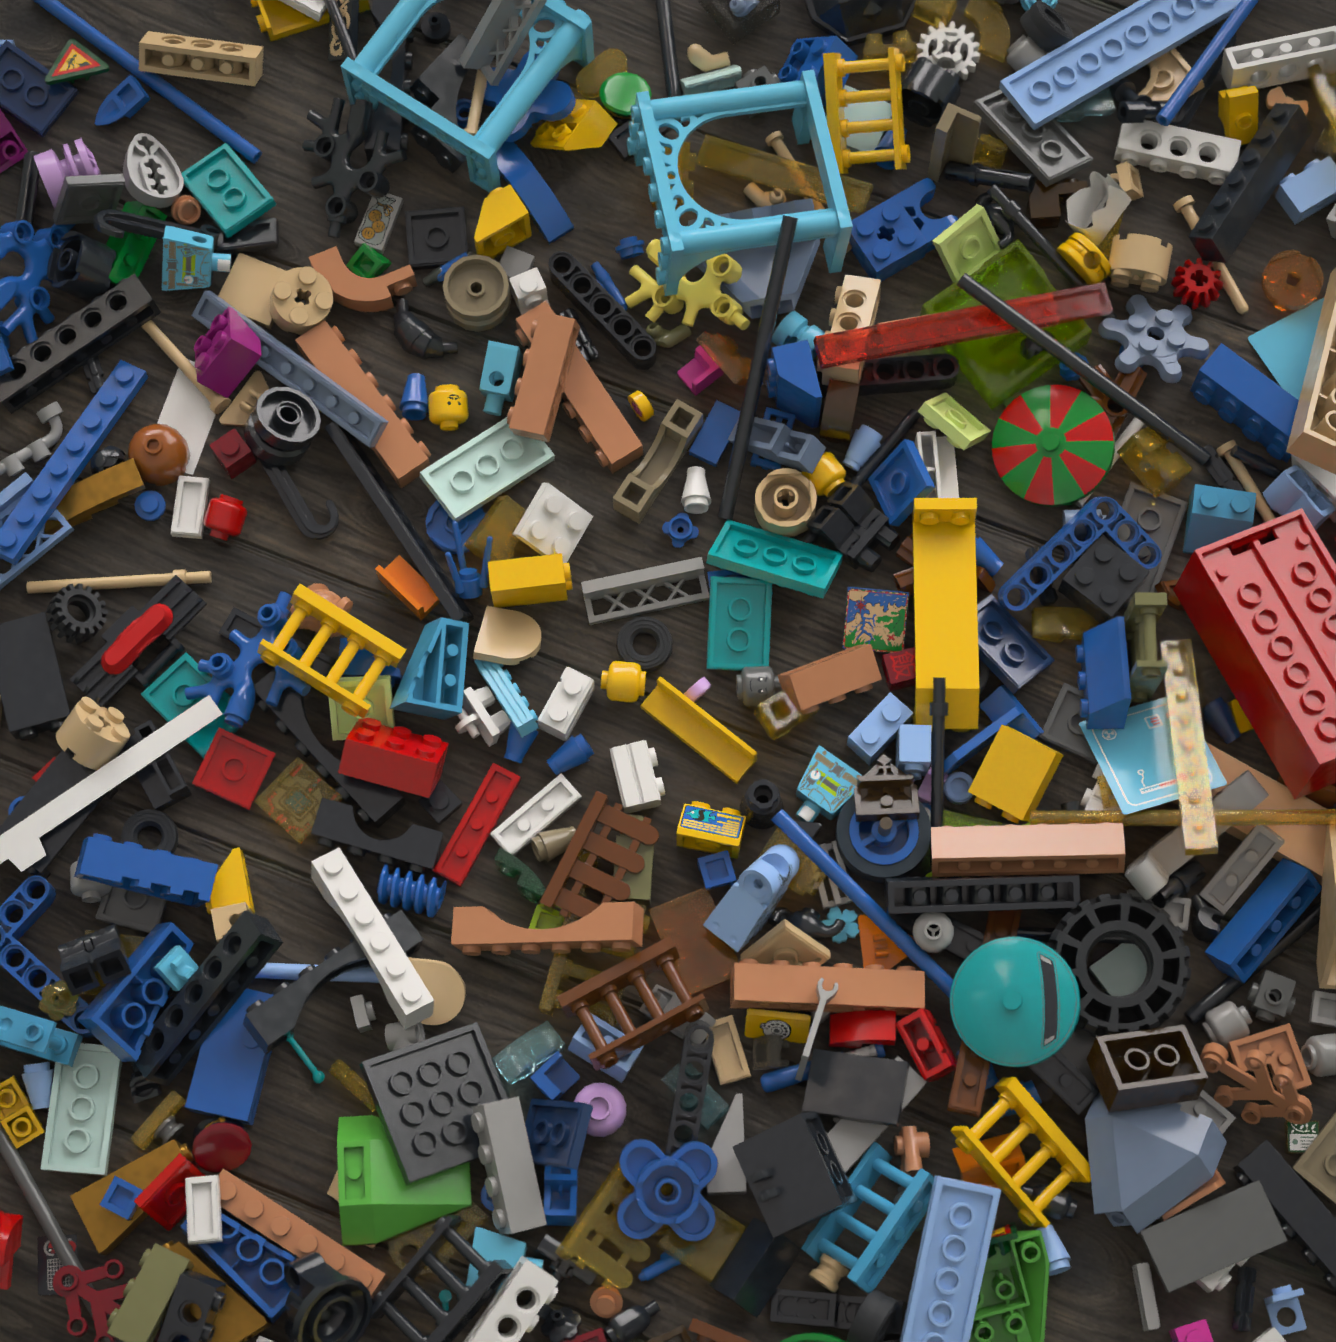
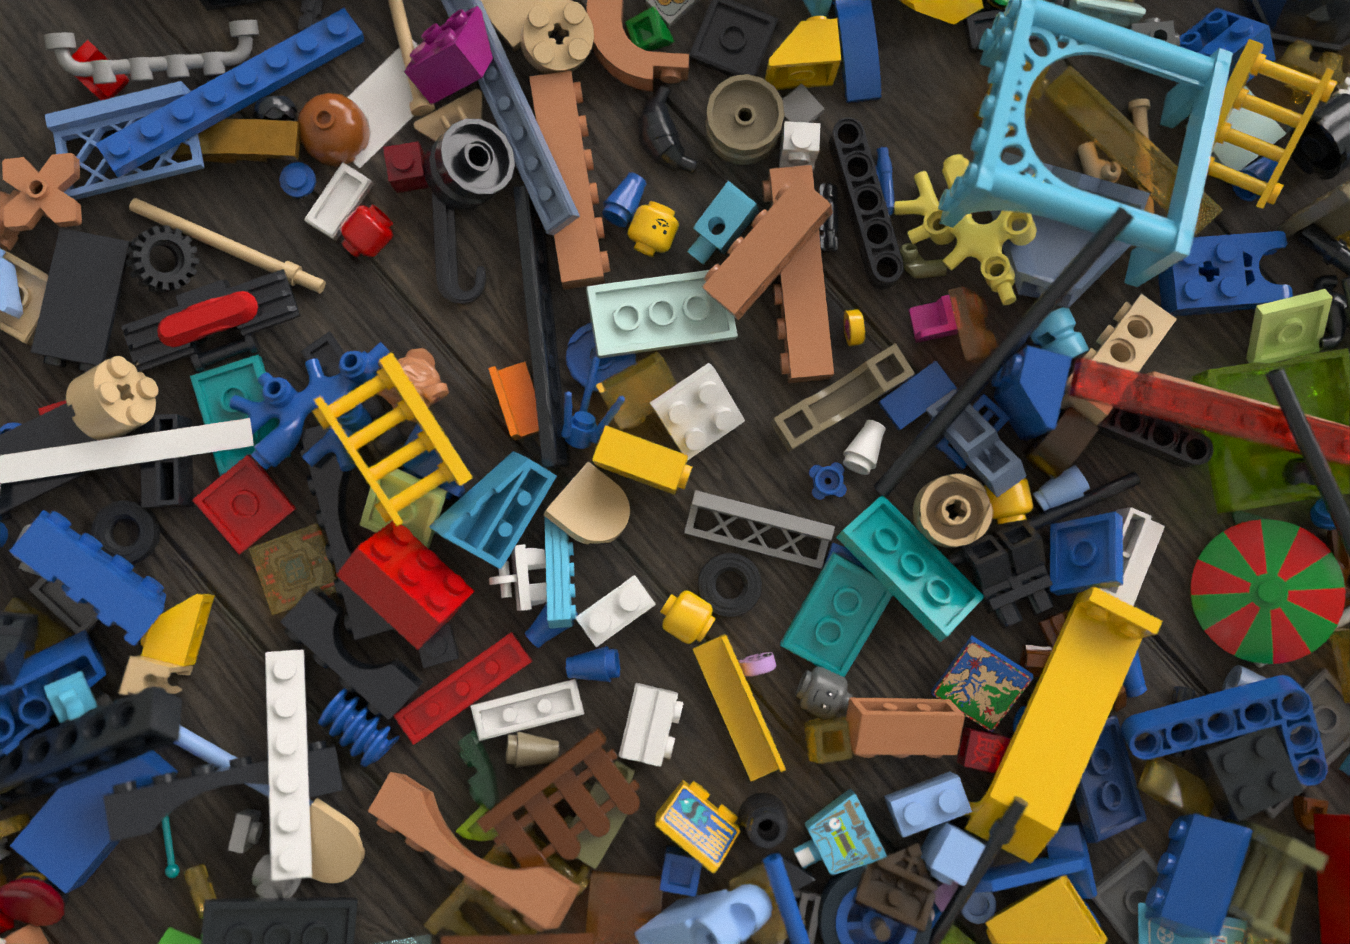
camera: 20 degrees right, 10 degrees up
piece [422,251,475,287] -> none
blue plate [615,236,645,259] -> none
yellowish green plate [918,392,991,450] -> none

